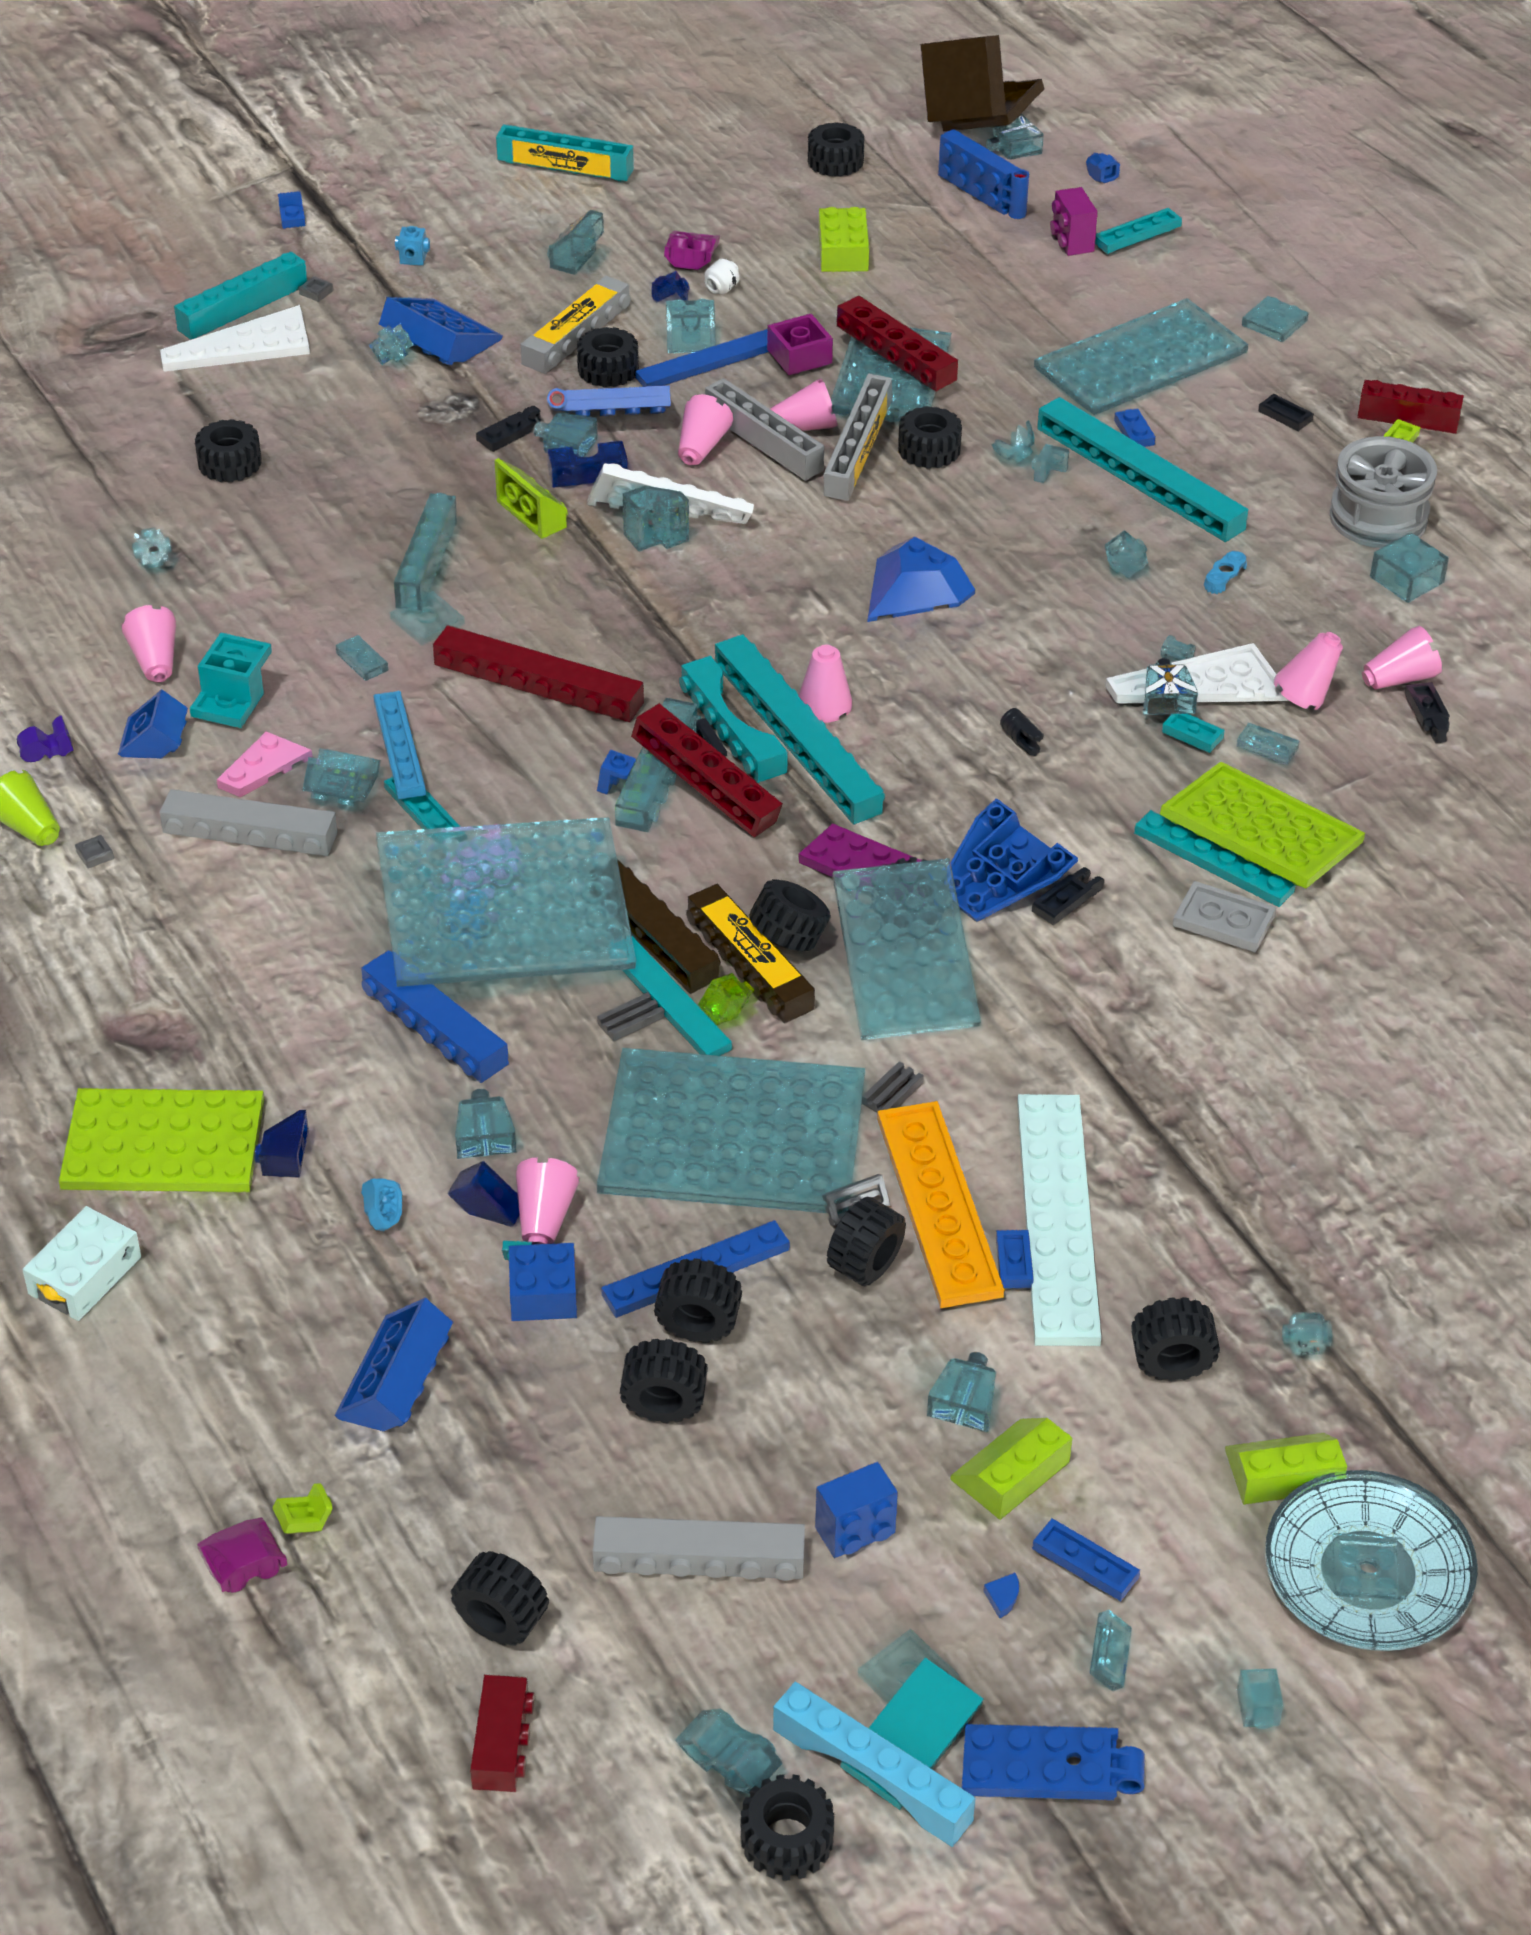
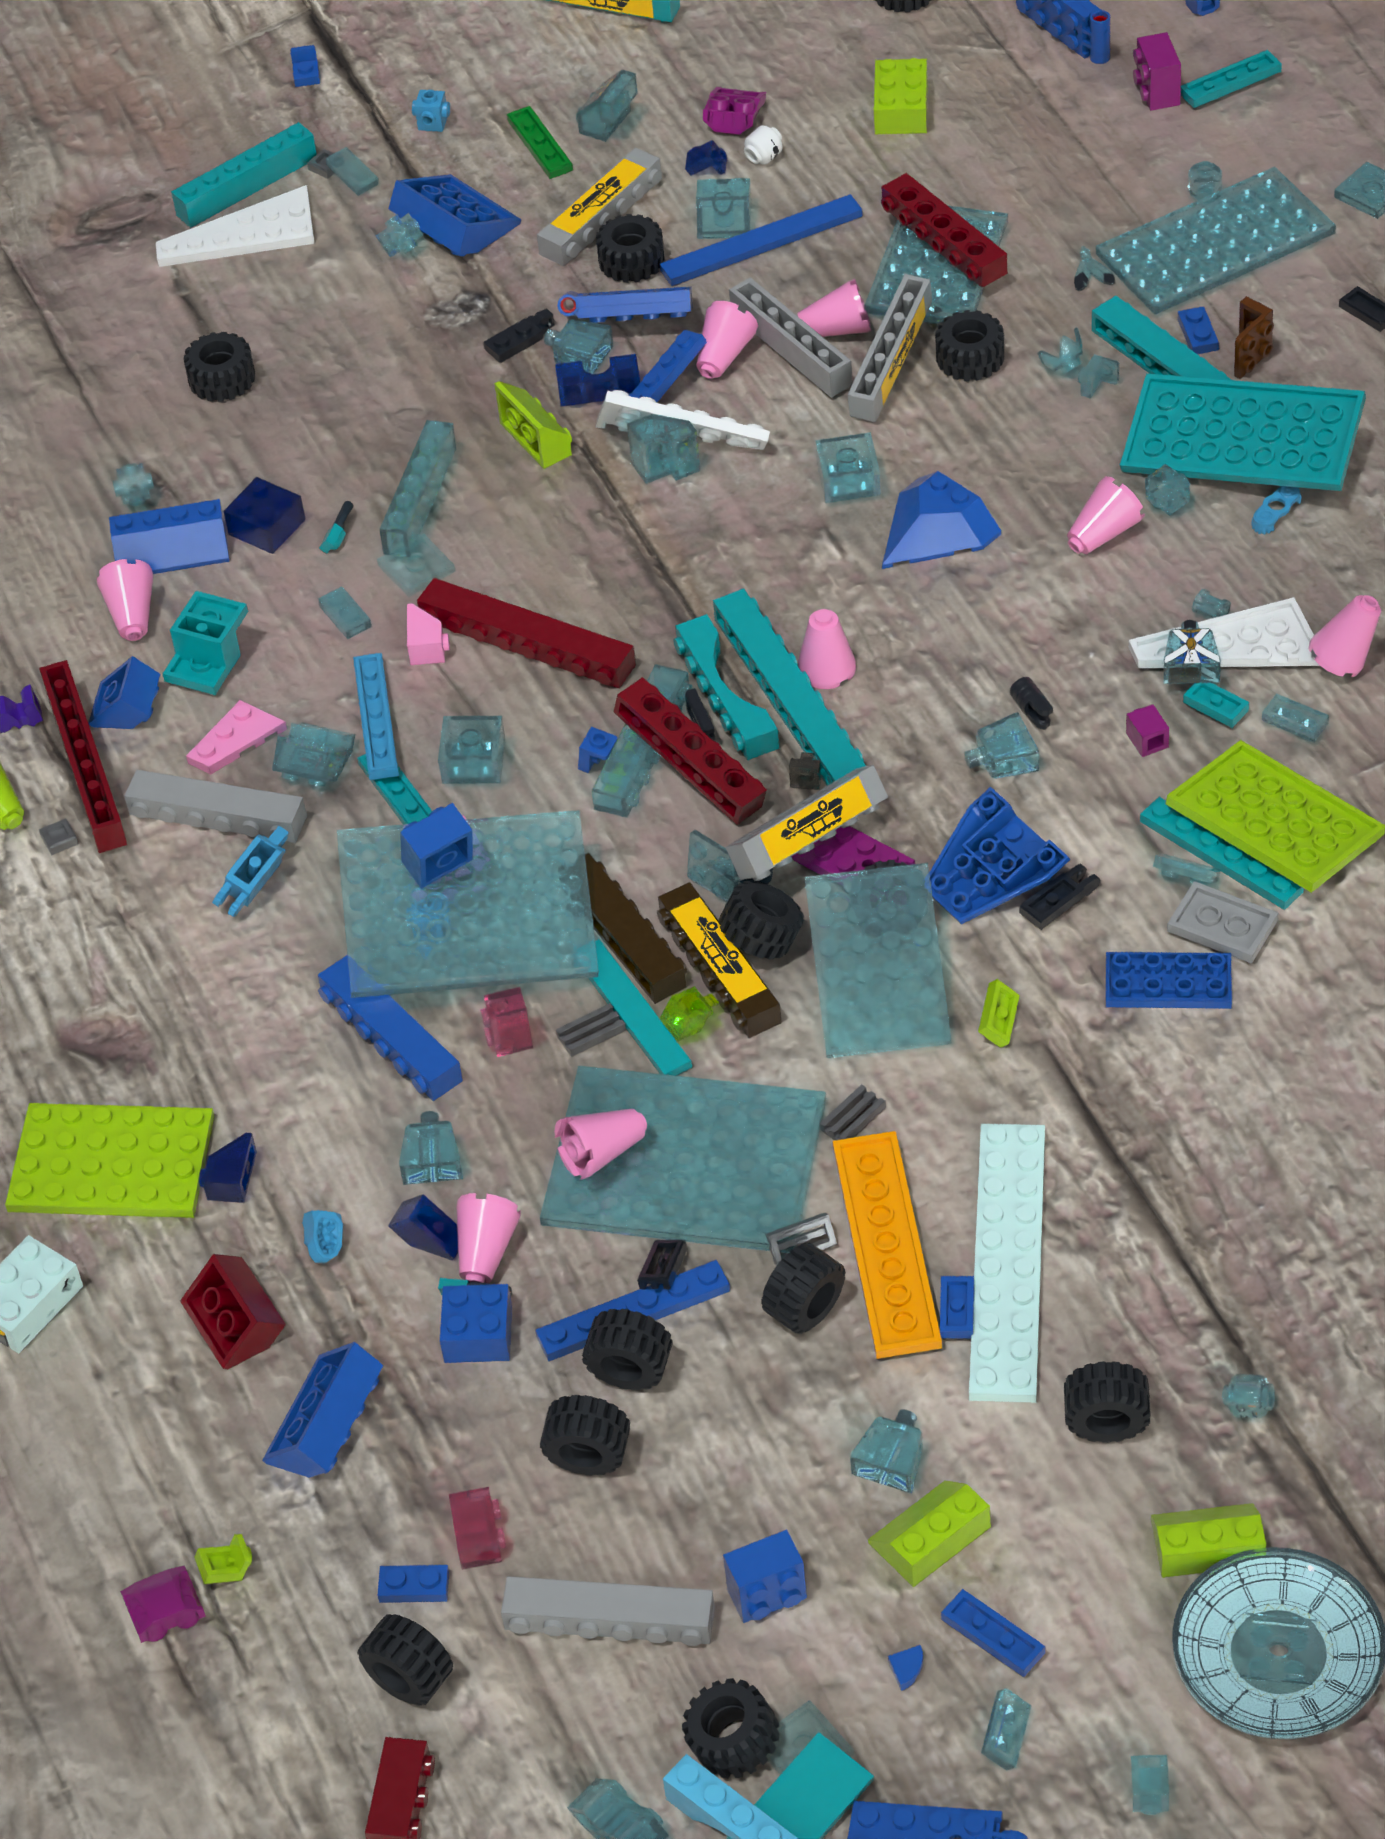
camera: 10 degrees right, 5 degrees up
magenta brick [767,313,833,375] -> none
none -> dark red brick [39,660,127,853]
none -> slope [109,499,230,574]
none -> dark red slope [180,1254,286,1370]
none -> dark azure hinge [212,826,289,917]
none -> clear blue brick [223,477,306,554]
none -> teal piece [319,501,354,554]
none -> clear light blue tile [326,147,379,196]
none -> blue plate [377,1565,449,1603]
none -> blue brick [400,803,473,889]
none -> bright pink slope [407,604,450,665]
none -> clear light blue brick [438,716,506,784]
none -> clear pink brick [449,1487,506,1570]
none -> clear pink brick [480,987,533,1057]
none -> green tile [507,106,573,179]
none -> bright pink cone [554,1109,647,1179]
none -> blue plate [629,330,707,403]
none -> black tile [637,1240,688,1289]
none -> black tyre [682,1678,780,1779]
none -> clear light blue plate [687,830,773,902]
none -> brick [725,765,888,881]
none -> clear smoke tile [789,752,821,790]
none -> clear light blue brick [815,432,881,503]
none -> clear light blue torso [964,712,1039,779]
none -> lime plate [978,979,1020,1048]
none -> bright pink cone [1067,476,1145,554]
none -> clear light blue piece [1074,246,1115,291]
none -> blue tile [1106,952,1232,1009]
none -> teal plate [1120,373,1366,491]
none -> magenta brick [1126,704,1169,757]
none -> clear light blue plate [1153,853,1221,886]
none -> clear light blue head [1188,161,1222,202]
none -> reddish brown bracket [1234,296,1274,379]

